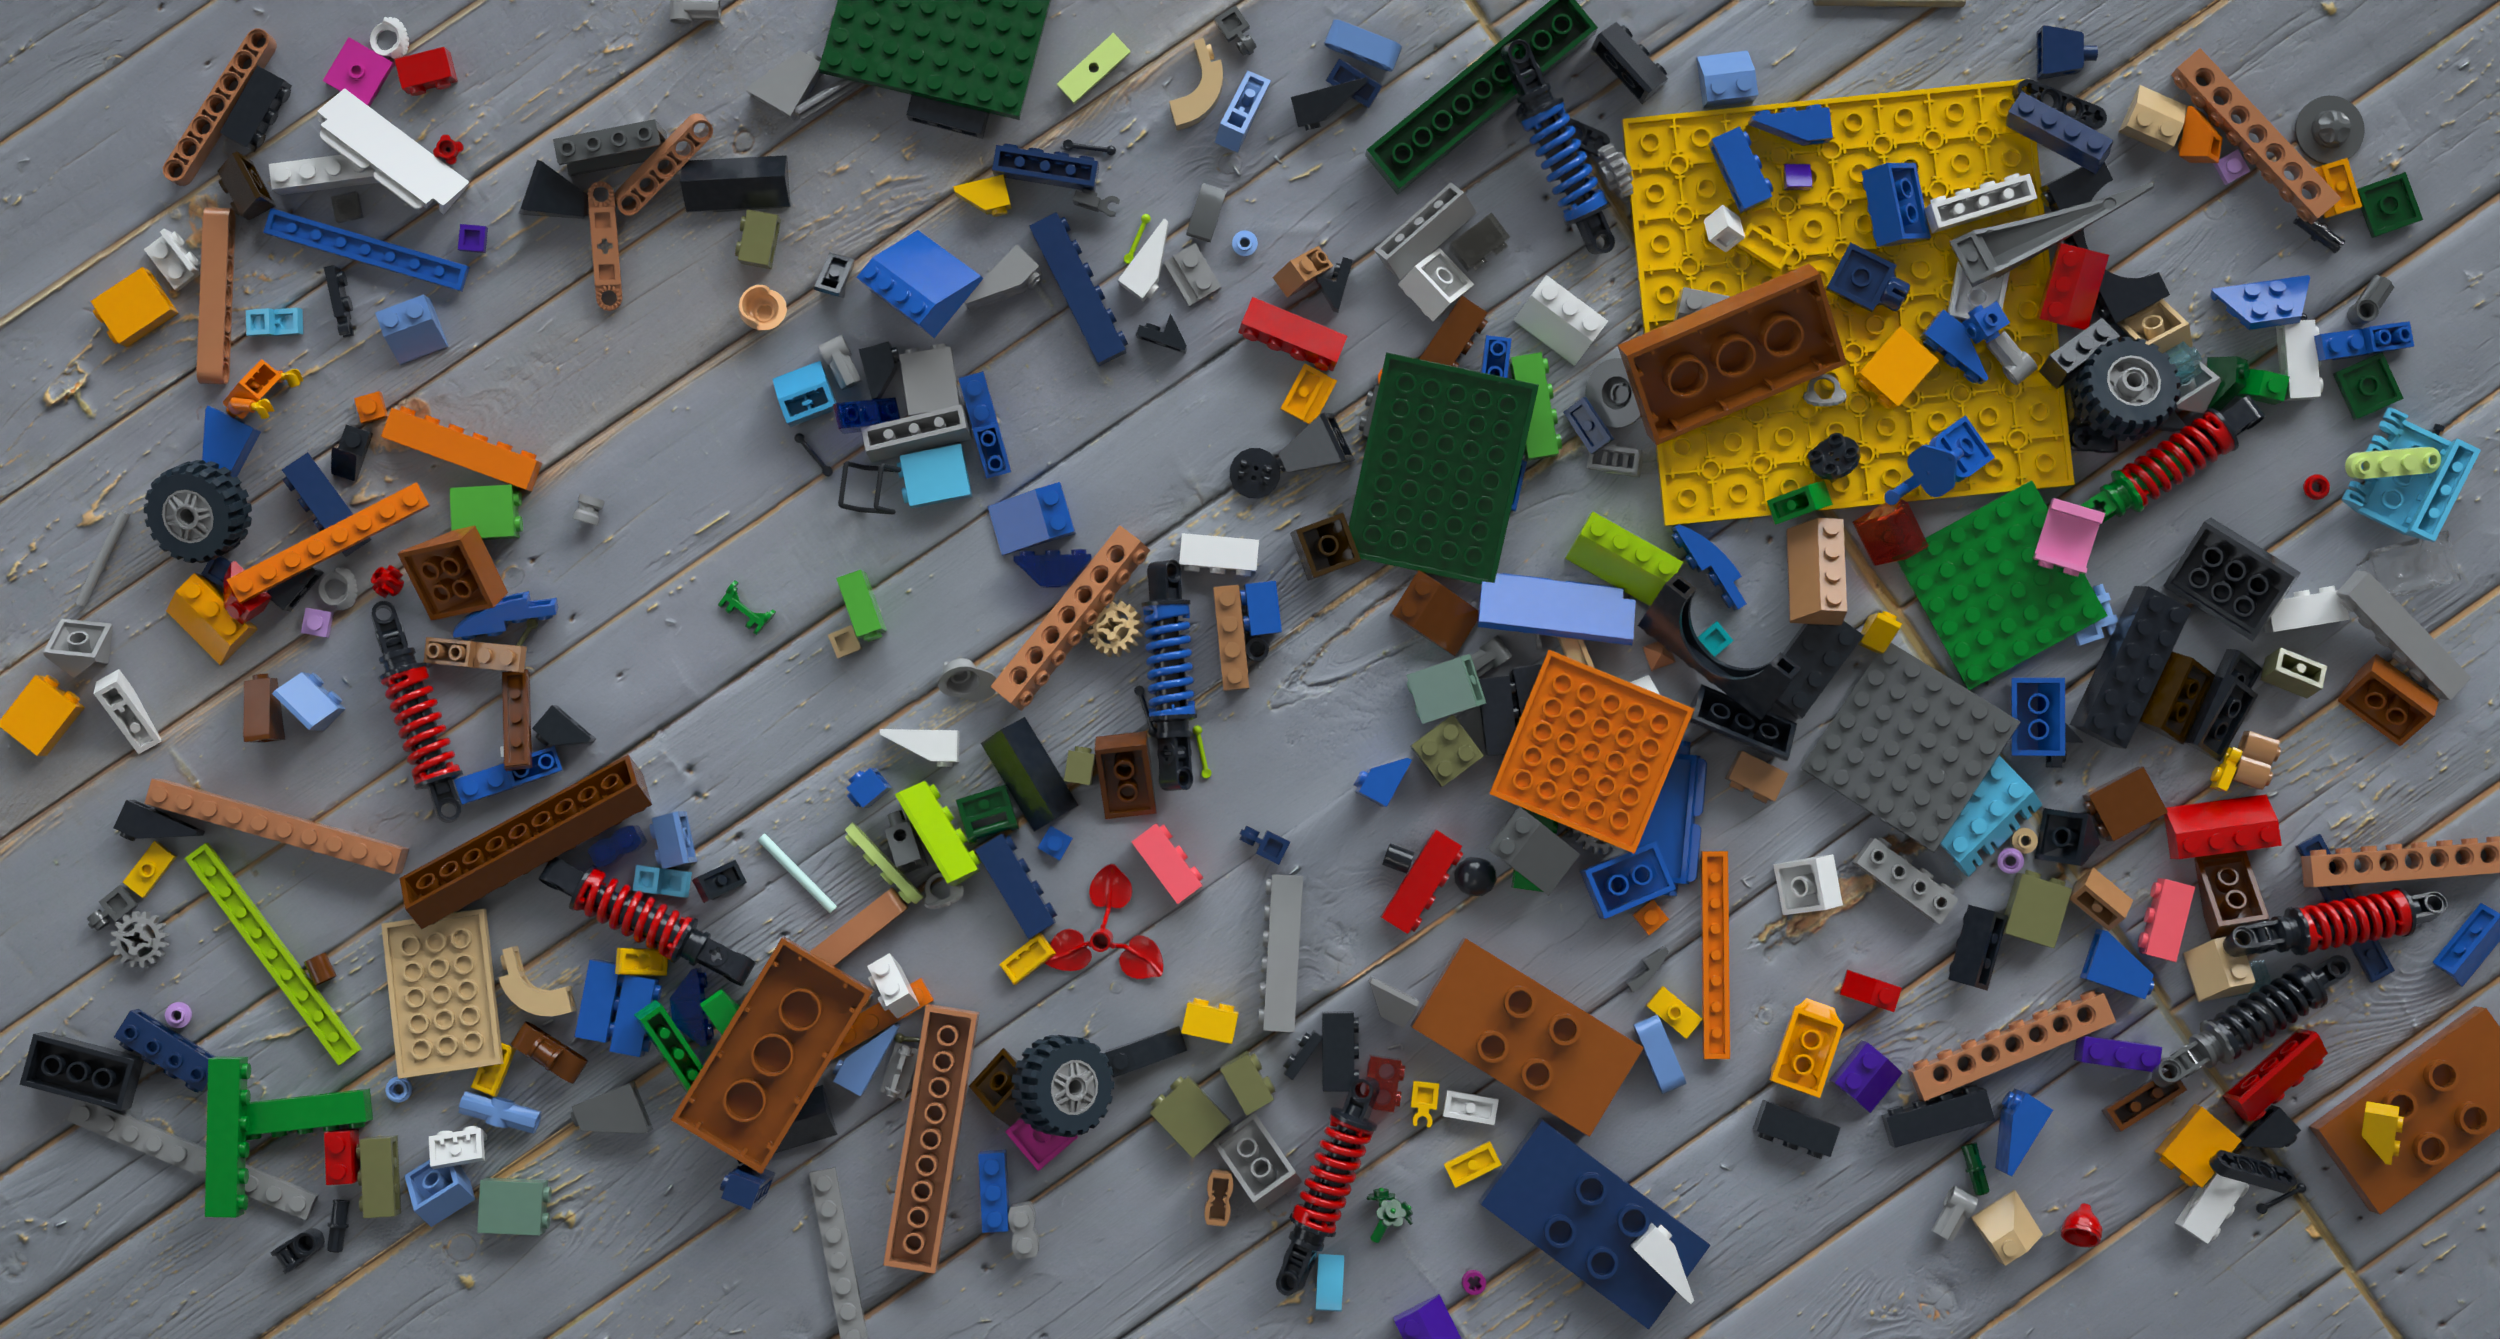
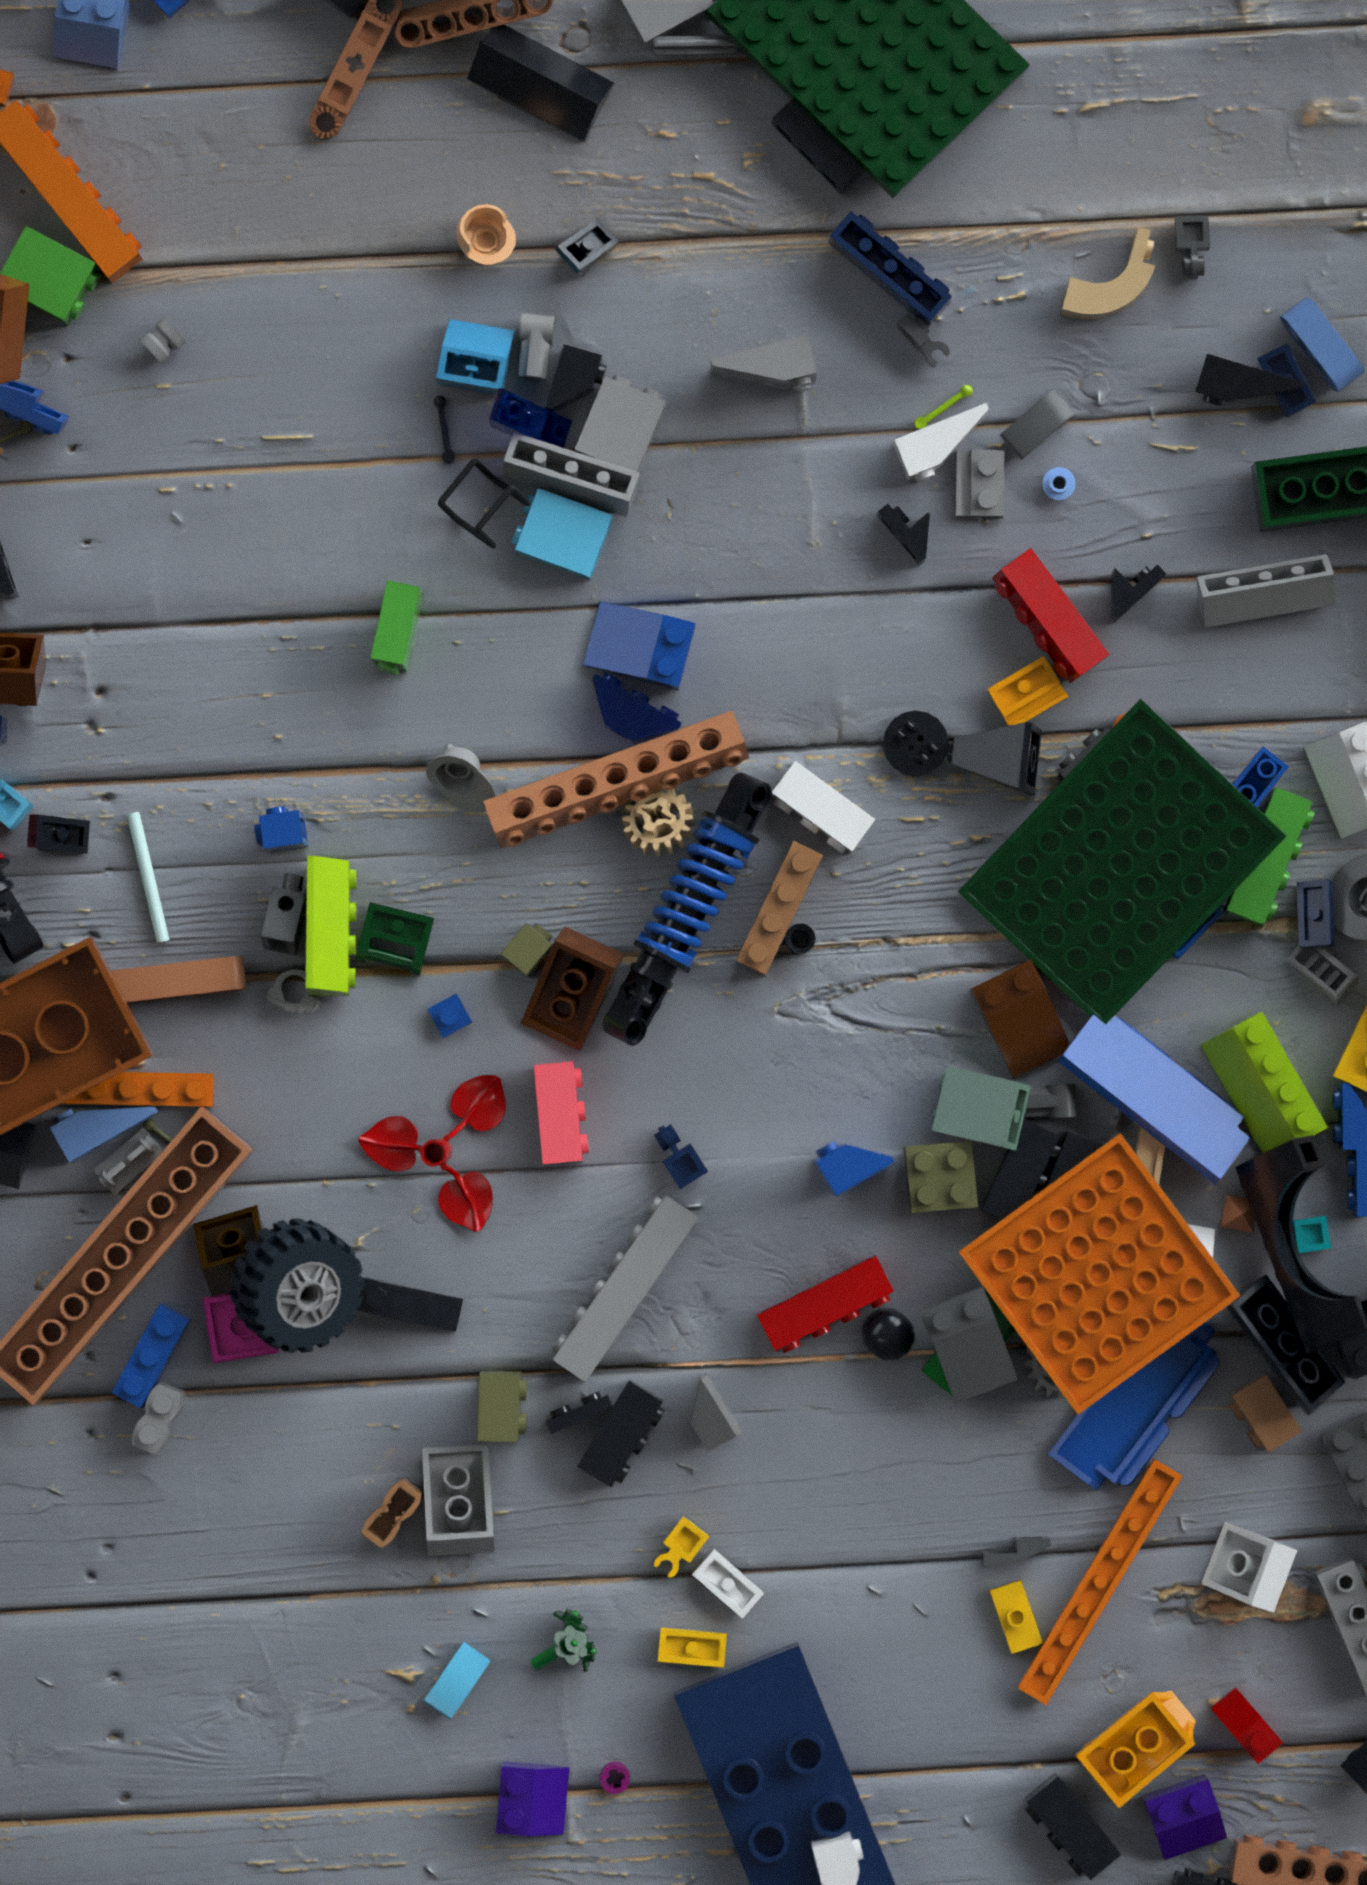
camera: 40 degrees right, 0 degrees up
medium blue slope [649,811,697,869] -> none
green piece [718,580,776,635] -> none
olive brick [735,209,781,269] -> none
tan plate [828,625,862,659] -> none
yellowish green plate [845,822,923,904] -> none
blue slope [856,230,984,338] -> none
white brick [867,953,920,1019] -> none
white slope [880,729,960,767] -> none
yellow slope [953,175,1012,217] -> none
blue slope [958,371,1011,479] -> none
dark blue brick [975,834,1057,939] -> none
black slope [981,717,1079,832] -> none
yellow plate [999,933,1056,985] -> none
dark blue brick [1029,212,1128,366] -> none
yellowish green tile [1057,33,1131,104] -> none
black hinge [1063,139,1116,155] -> none
black hinge [1134,685,1158,737] -> none
olive brick [1150,1075,1231,1158] -> none
yellow brick [1181,998,1238,1044] -> none
lime hinge [1192,725,1212,778] -> none
medium blue slope [1214,70,1271,153] -> none
blue brick [1240,581,1282,637] -> none
medium nougat slope [1272,246,1333,298] -> none
piece [1276,1077,1380,1296] -> none
dark brown slope [1290,513,1361,581] -> none
clear red brick [1364,1054,1405,1112] -> none
black beam [1382,843,1414,874] -> none
white slope [1398,248,1474,321] -> none
dark orange plate [1410,937,1644,1137] -> none
reddish brown brick [1419,296,1488,367] -> none
clear smoke brick [1449,212,1510,272] -> none
blue slope [1580,841,1676,919] -> none
orange plate [1632,899,1669,935] -> none
medium blue beam [1633,1015,1687,1094] -> none

